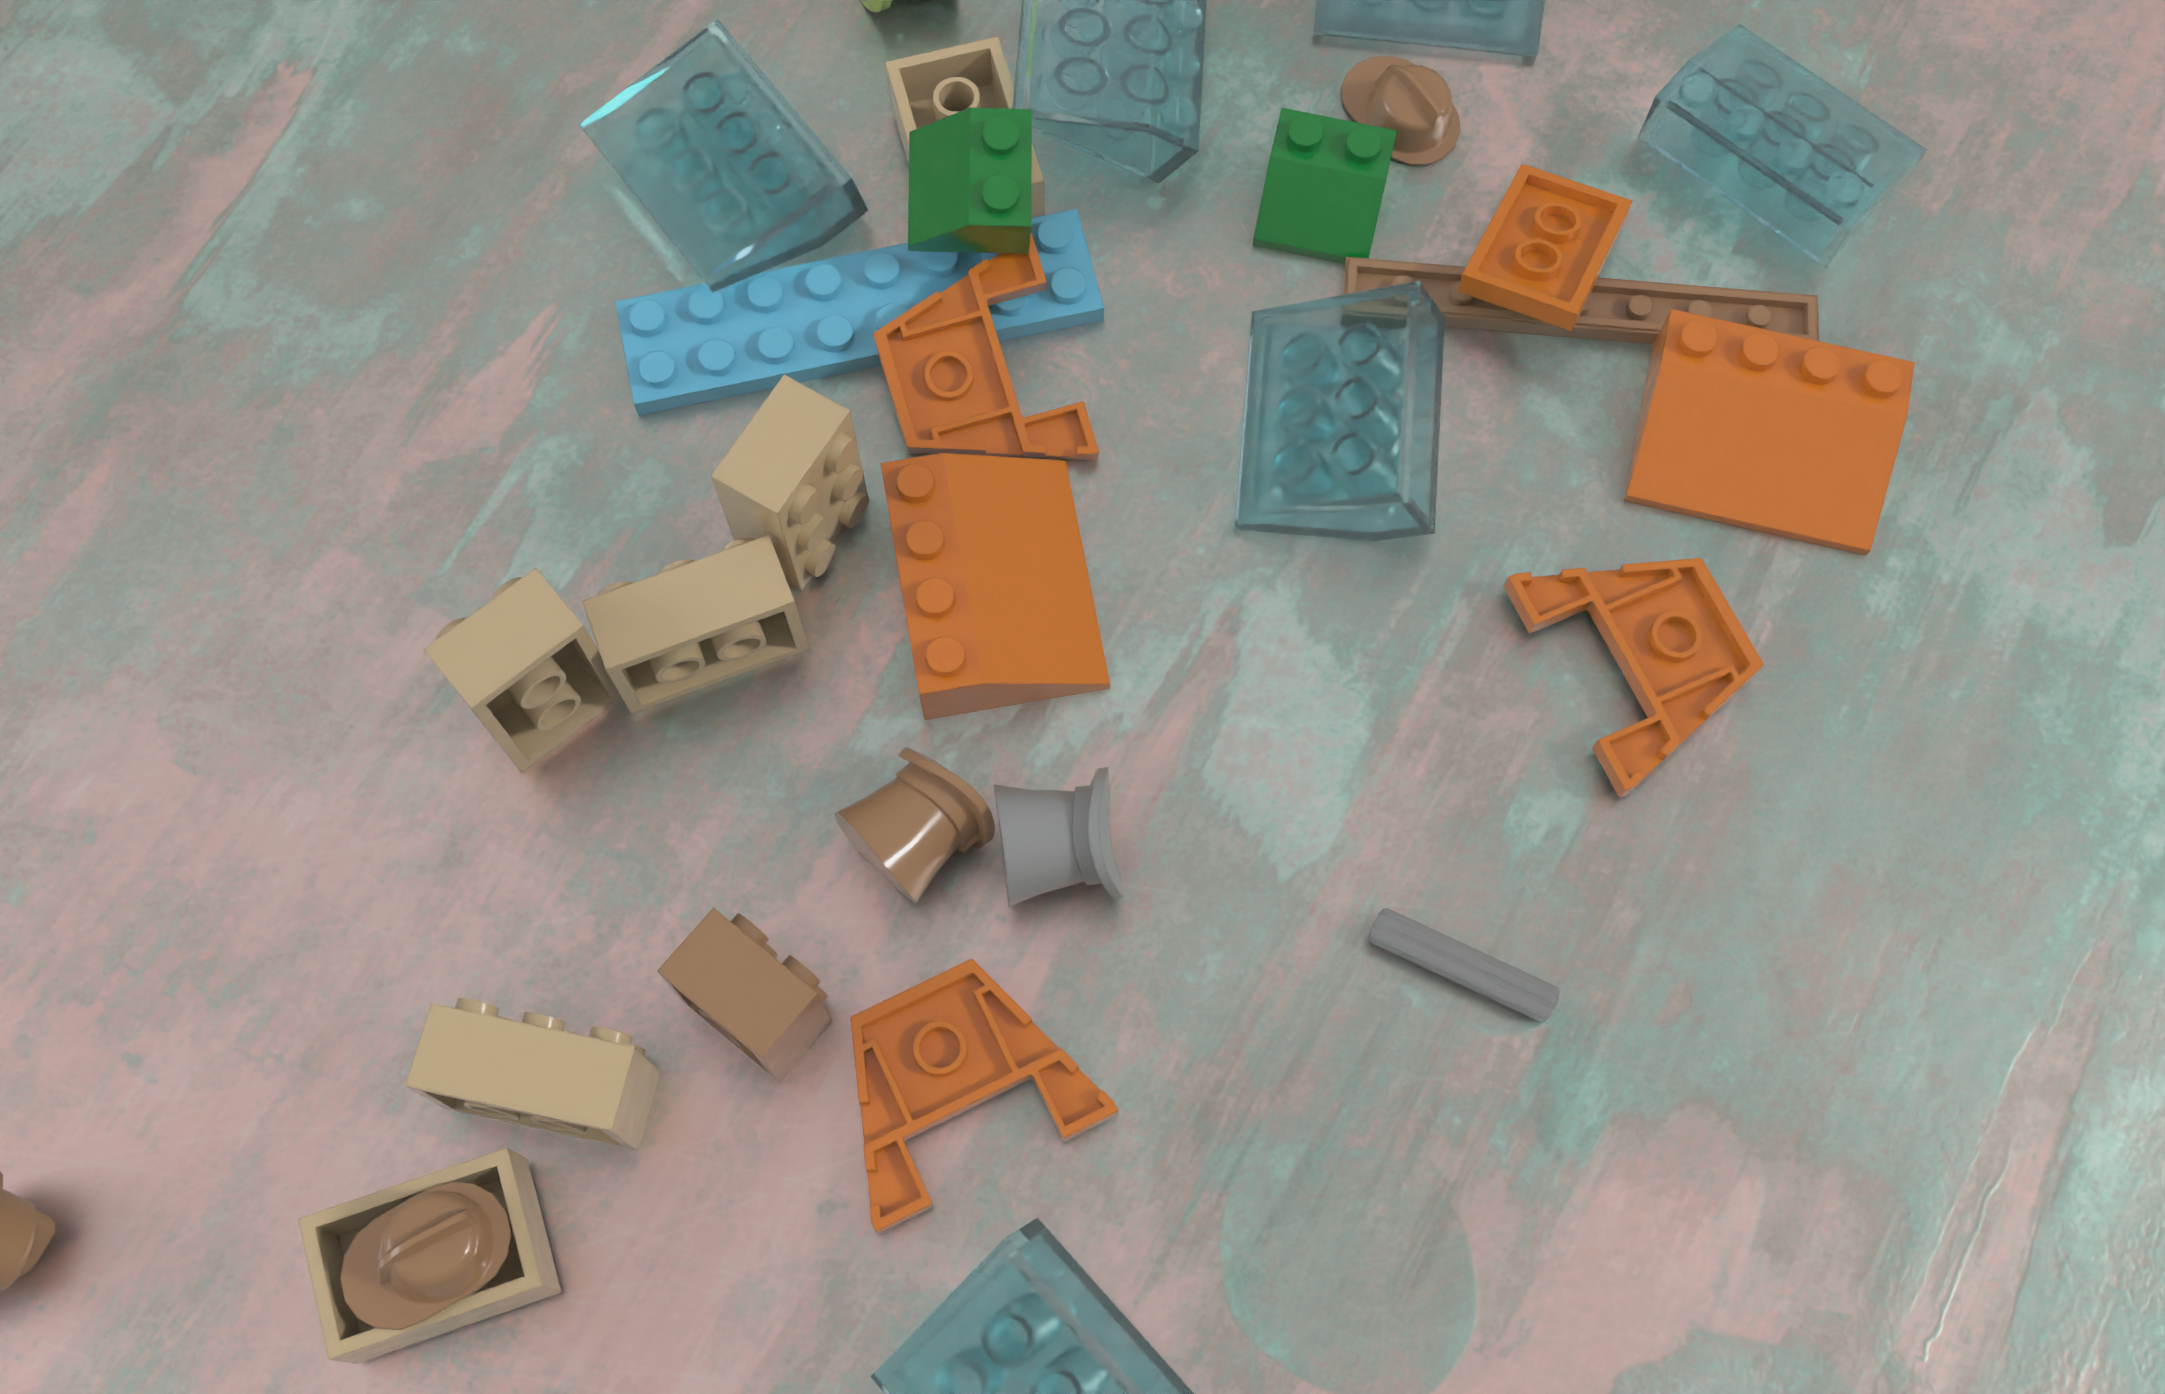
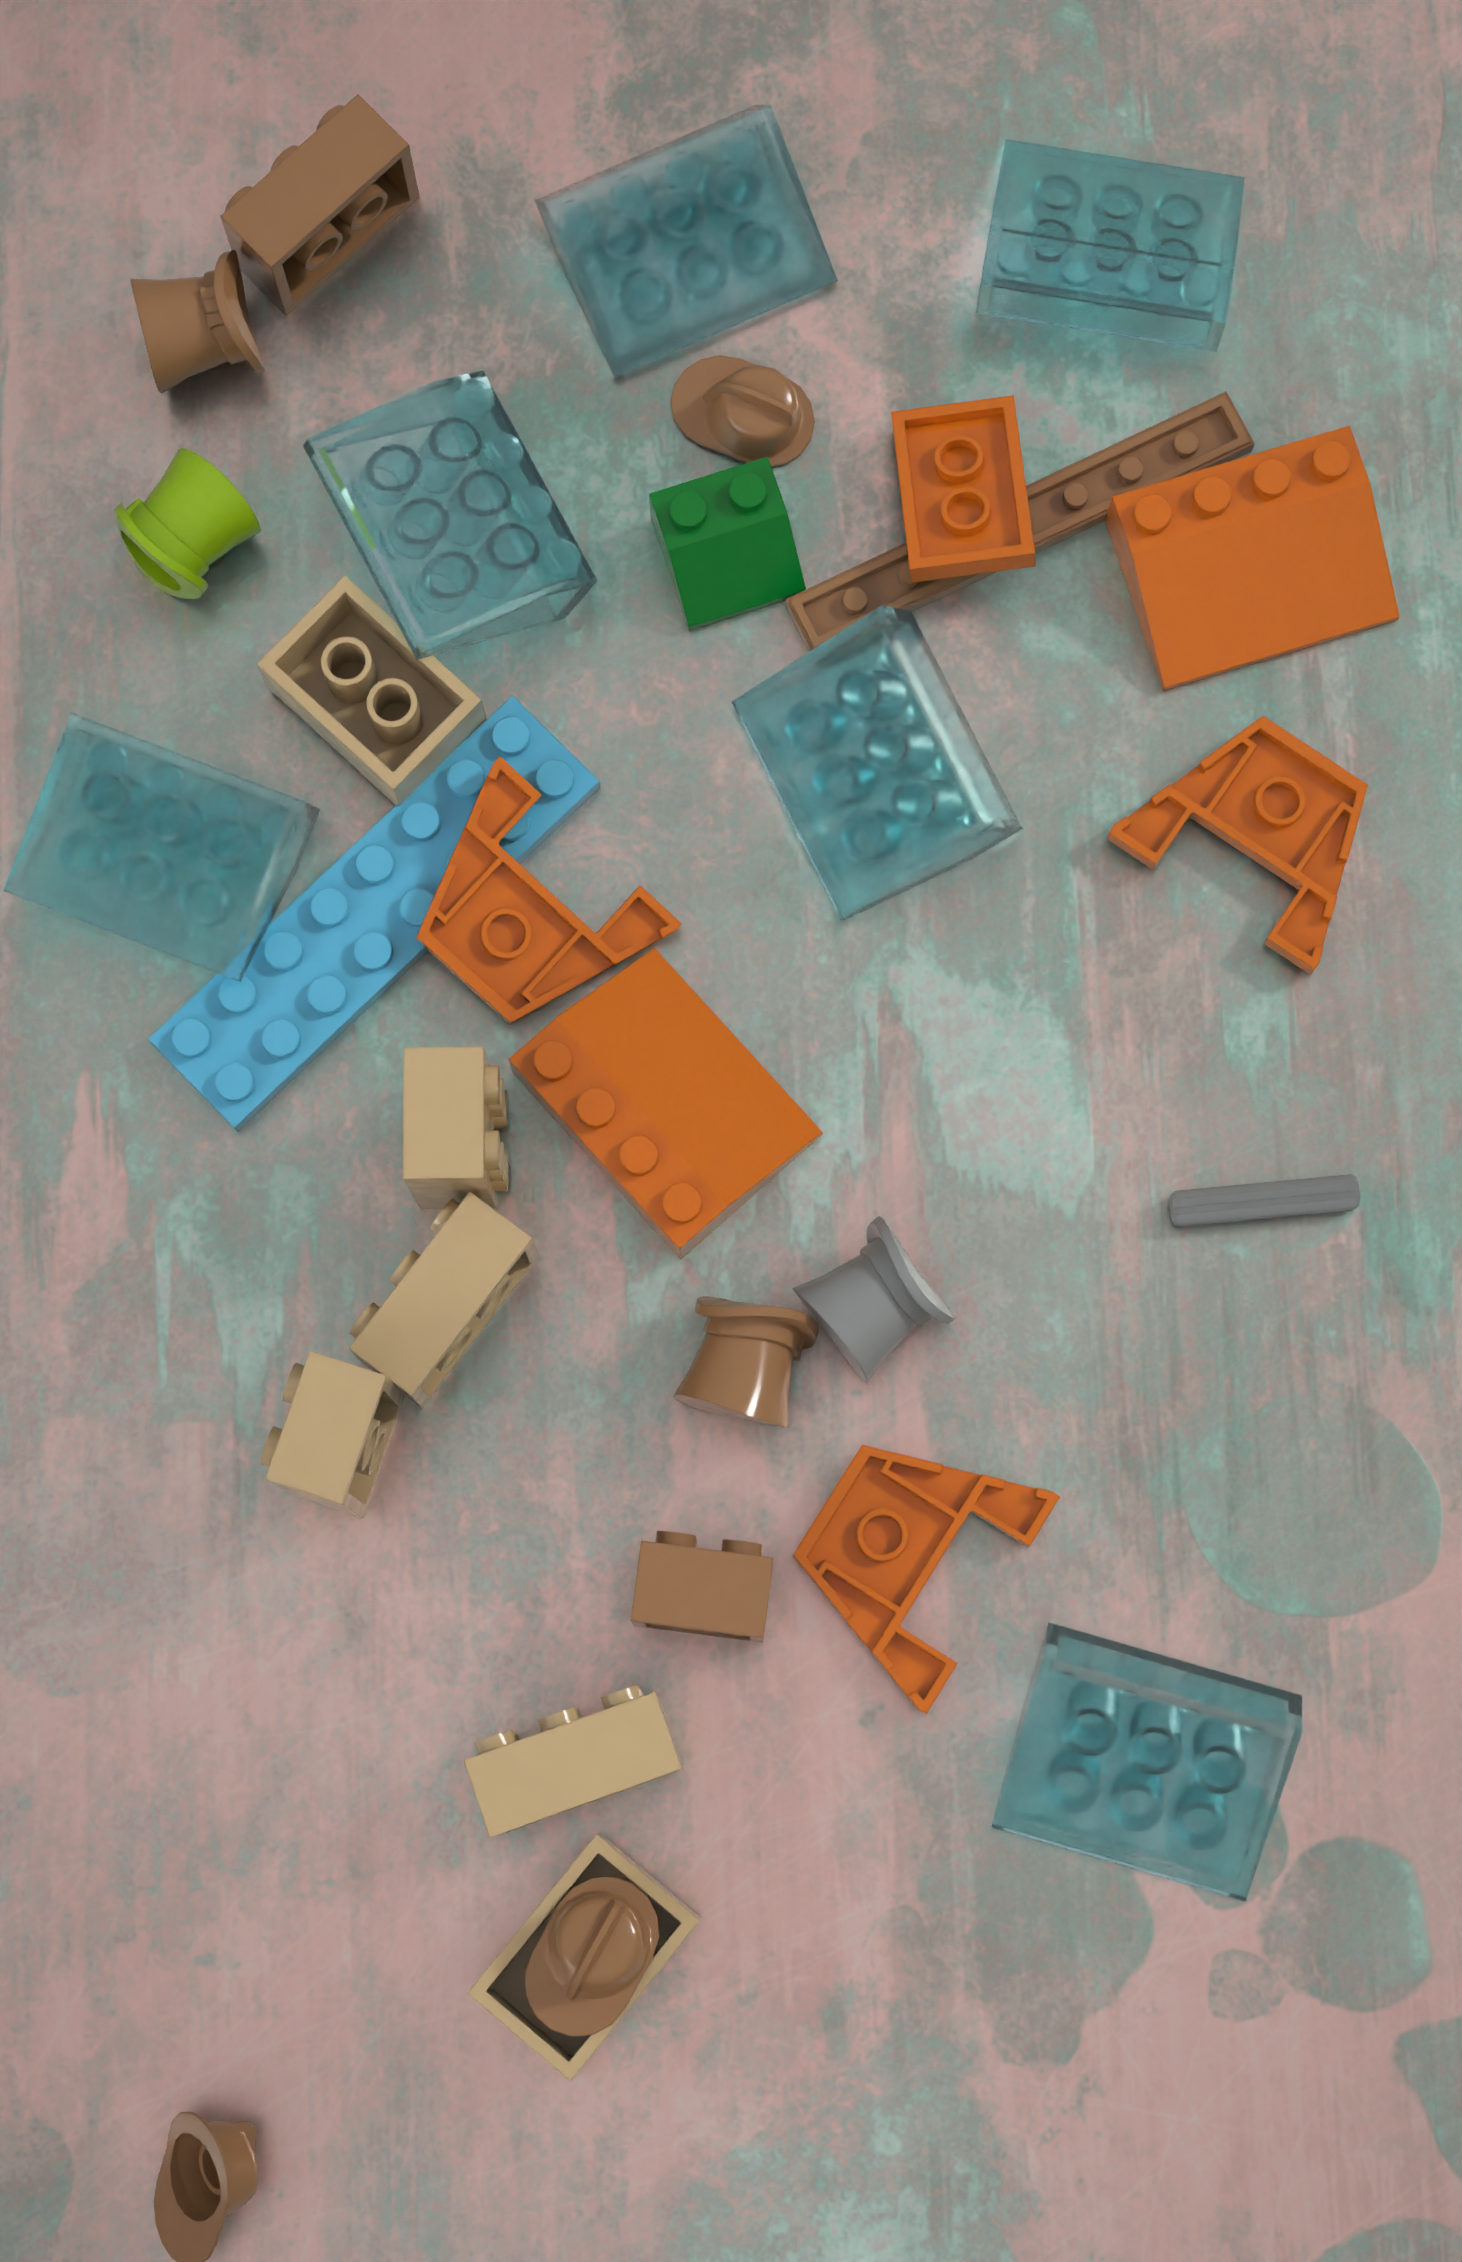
camera: 30 degrees left, 10 degrees up
green slope [908,107,1032,254] -> none

